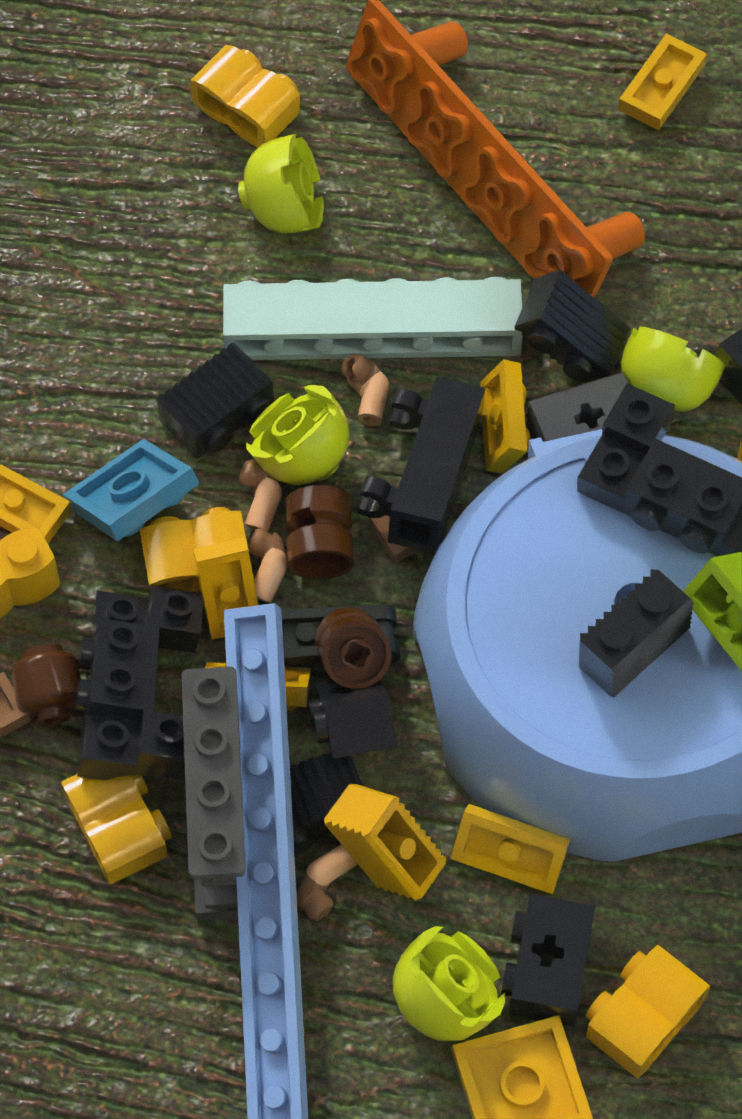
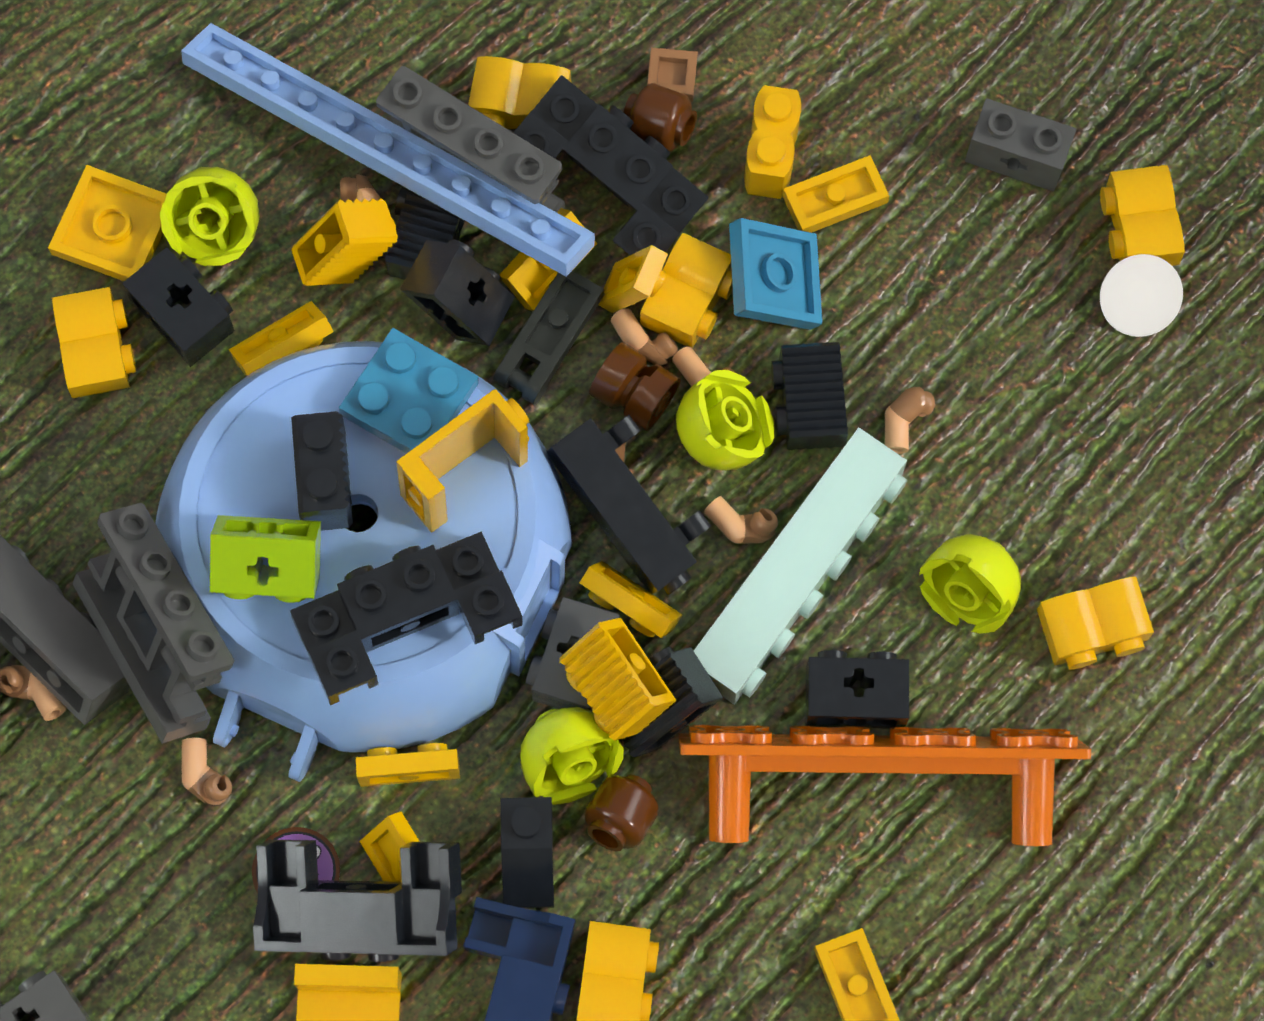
camera: 125 degrees right, 10 degrees up
reddish brown wheel [315,607,392,689] -> none
none -> dark azure plate [339,328,479,453]
none -> yellow panel [396,389,529,533]
none -> yellow brick [560,618,676,741]
none -> reddish brown head [584,774,659,852]
none -> black brick [805,650,909,729]
none -> arm [885,387,935,454]

